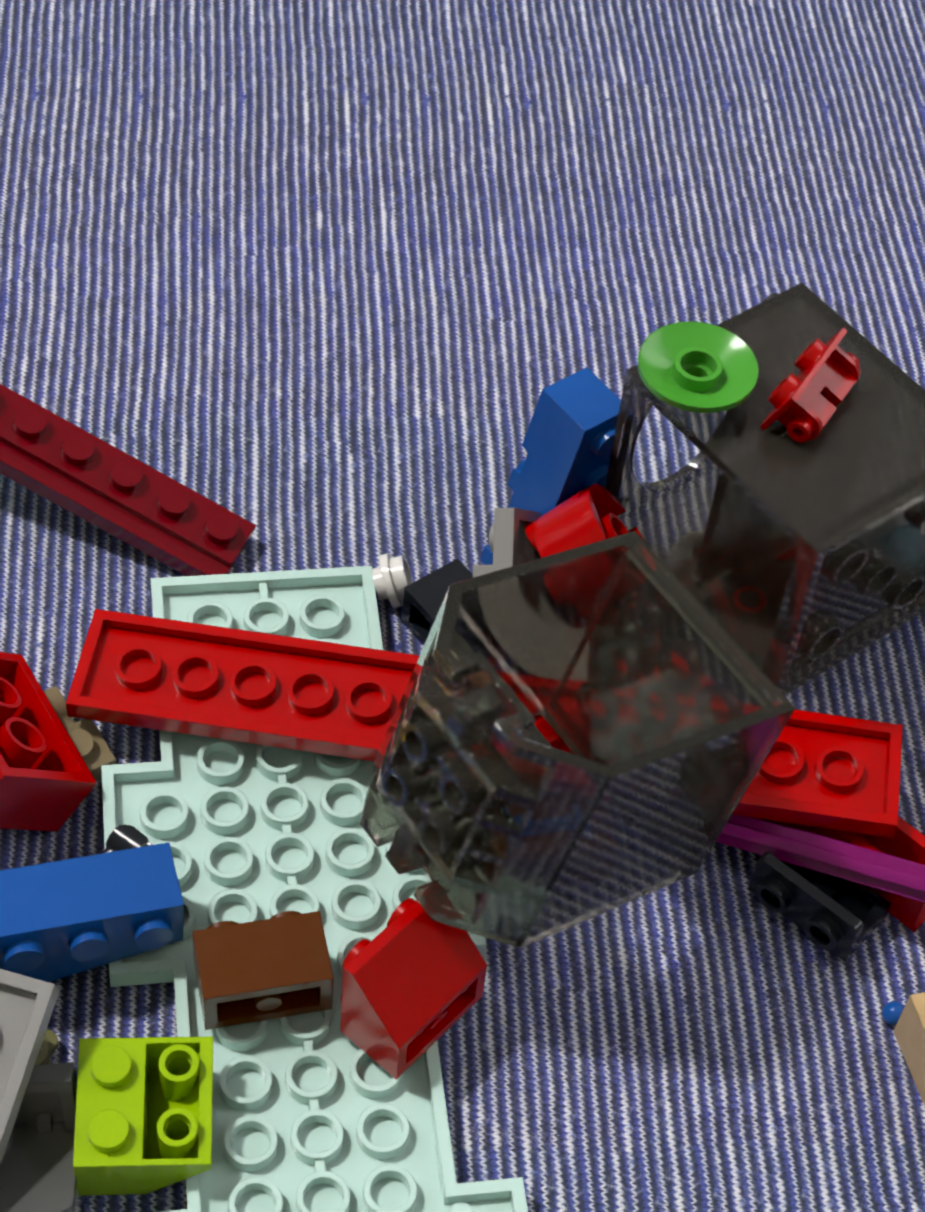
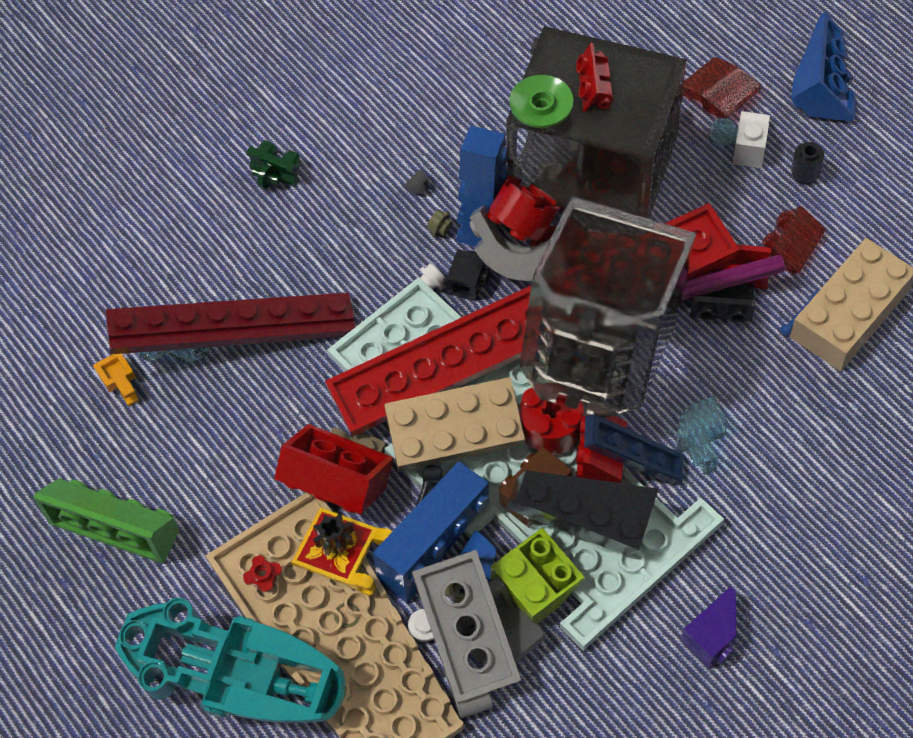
camera: 25 degrees left, 10 degrees up
none -> dark green hips [246,140,301,189]
none -> tan brick [384,377,525,472]
none -> dark grey hinge [404,169,430,195]
none -> olive plate [427,209,453,237]
none -> blue helmet [460,531,497,582]
none -> black wedge [506,470,659,556]
none -> red brick [519,381,584,456]
none -> dark blue tile [584,414,683,486]
none -> clear light blue brick [676,396,728,475]

